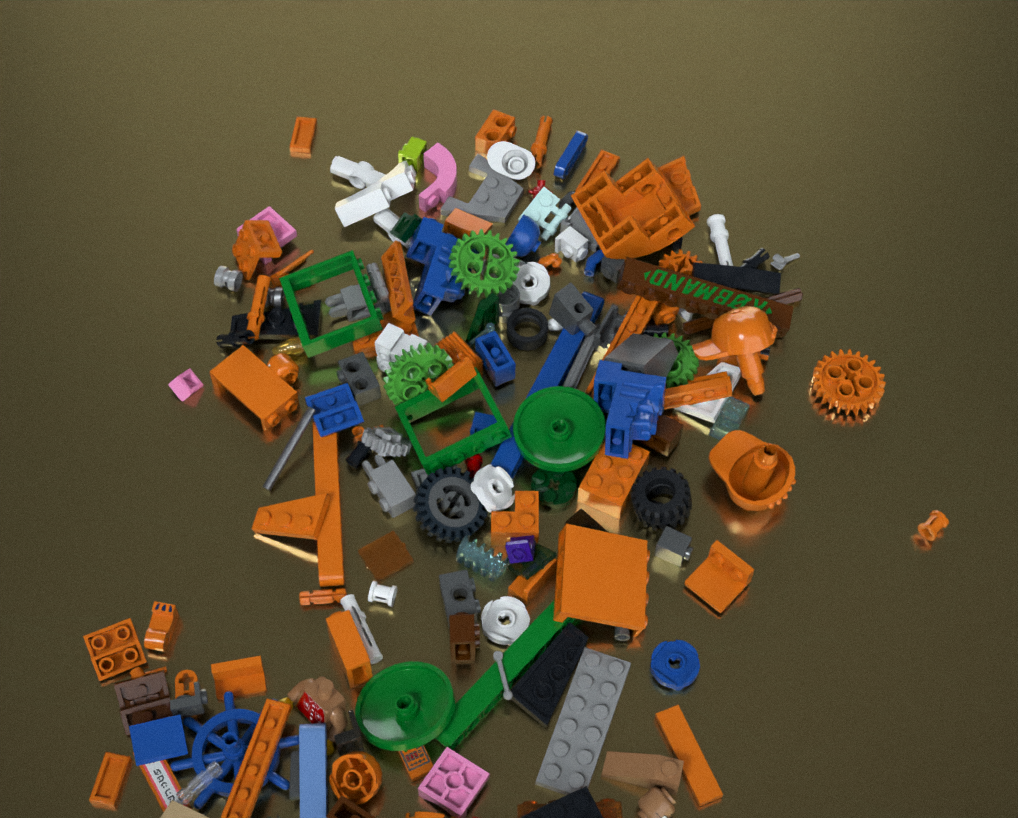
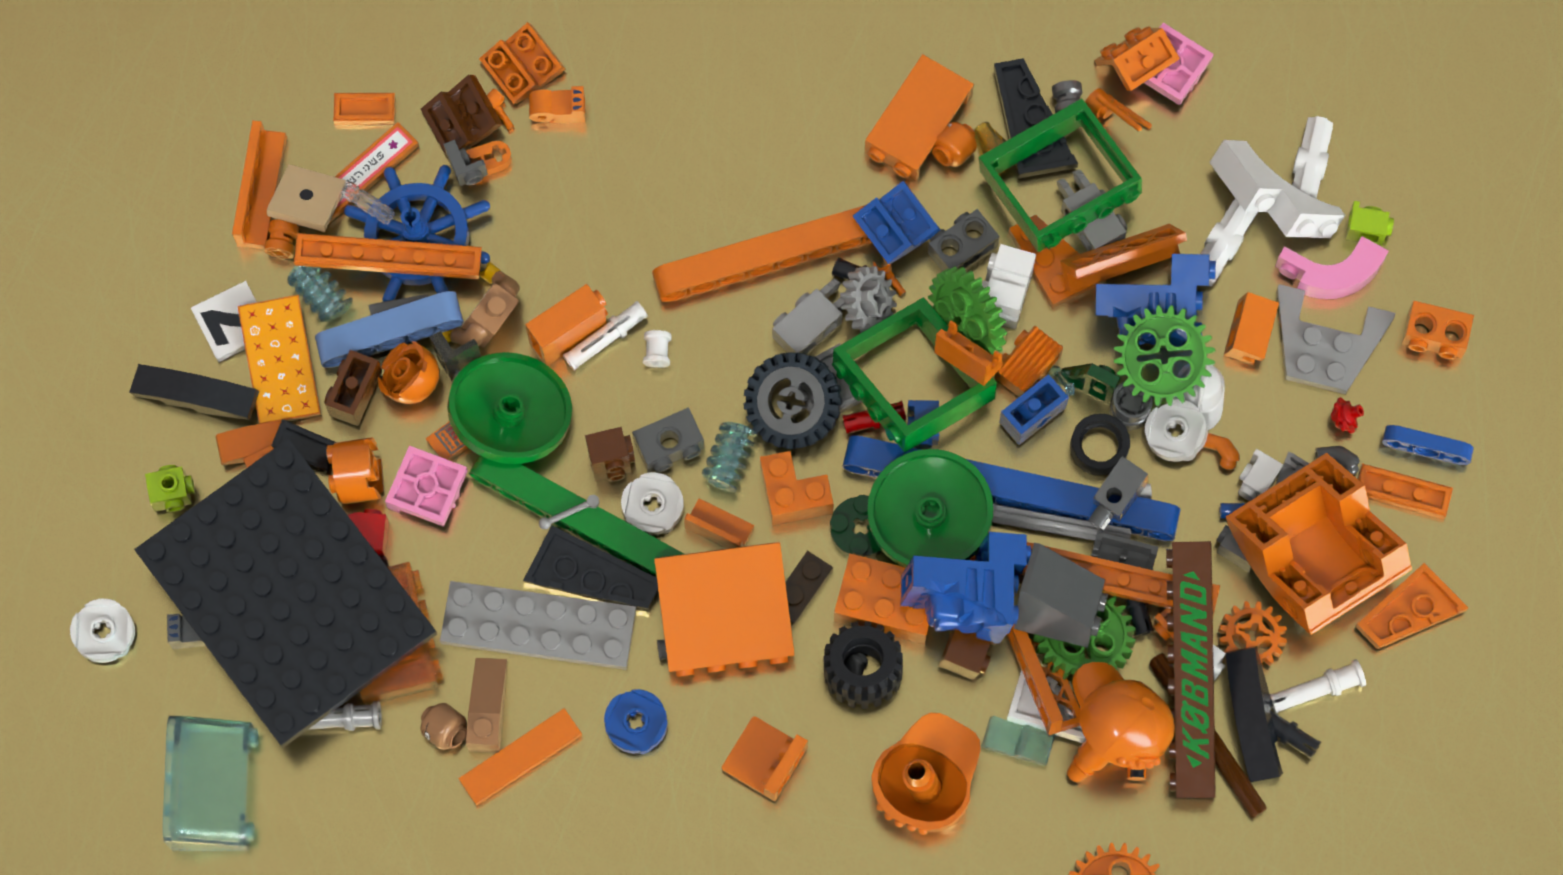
camera: 80 degrees right, 15 degrees up
blue slope [129,715,188,766] -> none
bright pink slope [168,368,204,401] -> none
orange panel [211,655,267,701] -> none
light grey wheel [214,265,243,292] -> none
black pin [216,330,255,348] -> none
orange pin [246,275,271,340] -> none
orange wing [252,493,330,540] -> none
flat silver bar [262,406,316,491] -> none
orange tile [290,117,317,154] -> none
orange axle [299,588,347,605] -> none
clear orange piece [358,531,414,582] -> none
light grey axle [366,262,389,301] -> none
dark green bracket [390,212,422,243] -> none
white plate [471,465,515,513] -> none
white piece [487,141,536,180] -> none
blue cylinder [505,214,541,257] -> none
dark purple bracket [505,535,536,564] -> none
clear green piece [507,543,557,580] -> none
light aqua plate [518,187,572,241] -> none
orange pin [531,116,553,169] -> none
dark grey brick [654,526,694,567] -> none
light grey hand [771,253,800,270] -> none

